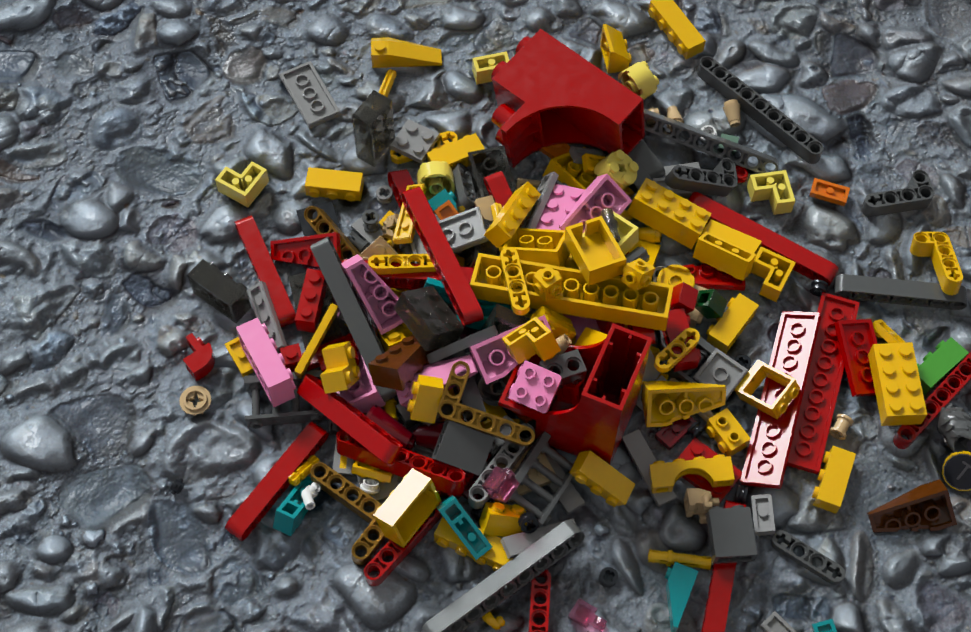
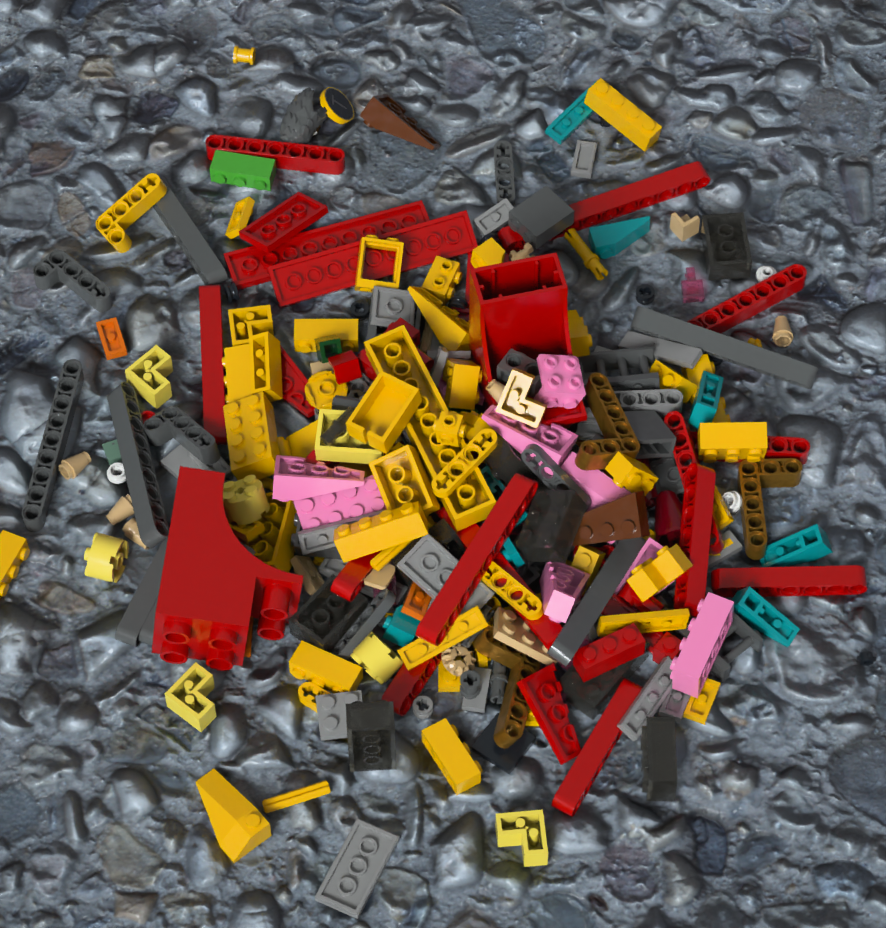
camera: 125 degrees left, 5 degrees down
tan gear [179,386,212,416] -> none
red brick [183,333,215,382] -> none
yellow axle [288,455,320,486] -> none
white arm [301,482,321,510] -> none
clear pink brick [482,467,519,503] -> none
black bush [518,512,539,534] -> none
yellow slope [600,24,632,74] -> none
yellow brick [621,258,655,291] -> none
yellow beam [654,328,700,373] -> none
yellow brick [812,446,856,514] -> none
tan bush [829,414,854,440] -> none
yellow brick [868,342,927,426] -> none
none -> teal slope [731,586,800,647]

